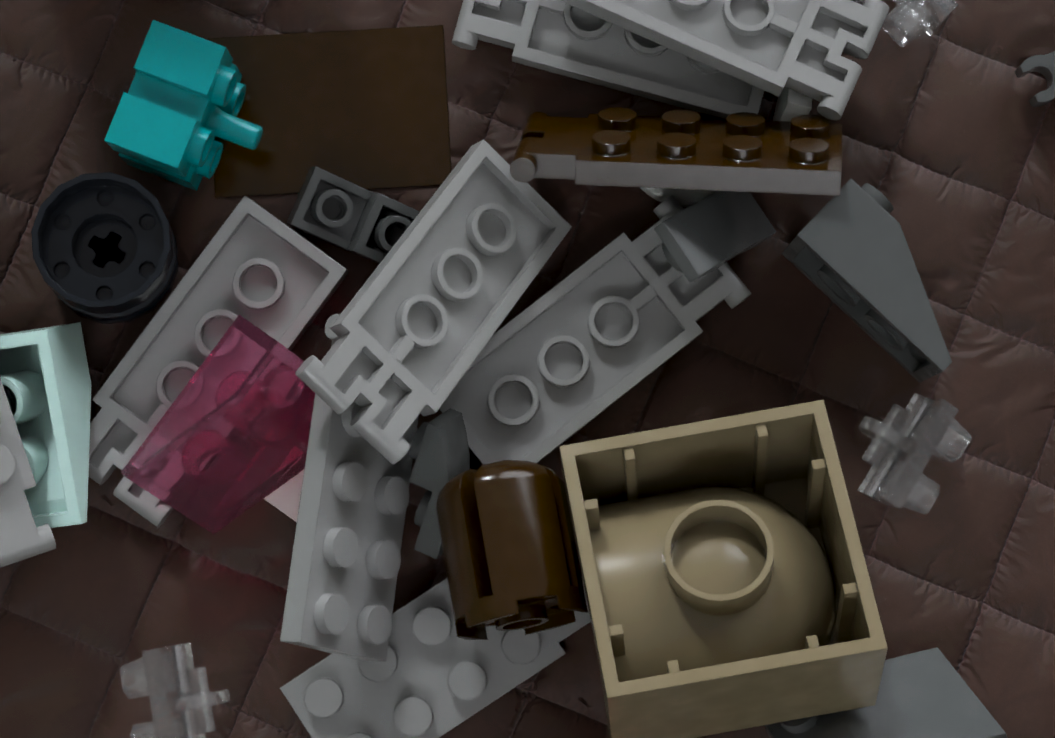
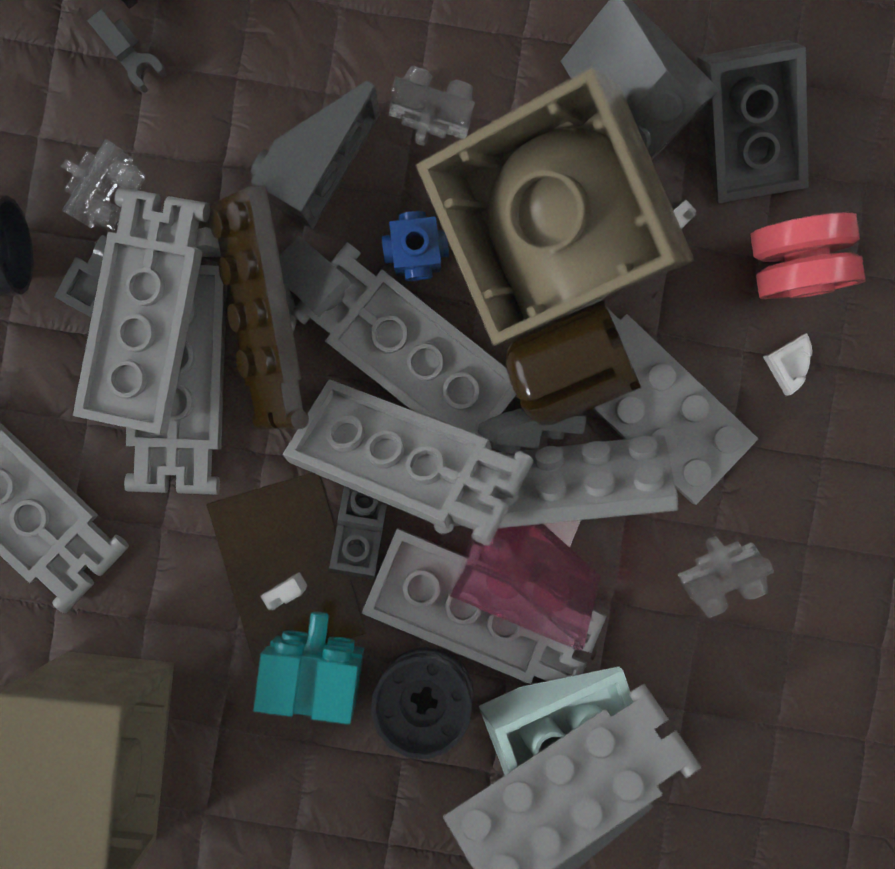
camera: 100 degrees left, 5 degrees up
none -> white tile [260,572,307,610]
none -> blue brick [382,211,449,281]

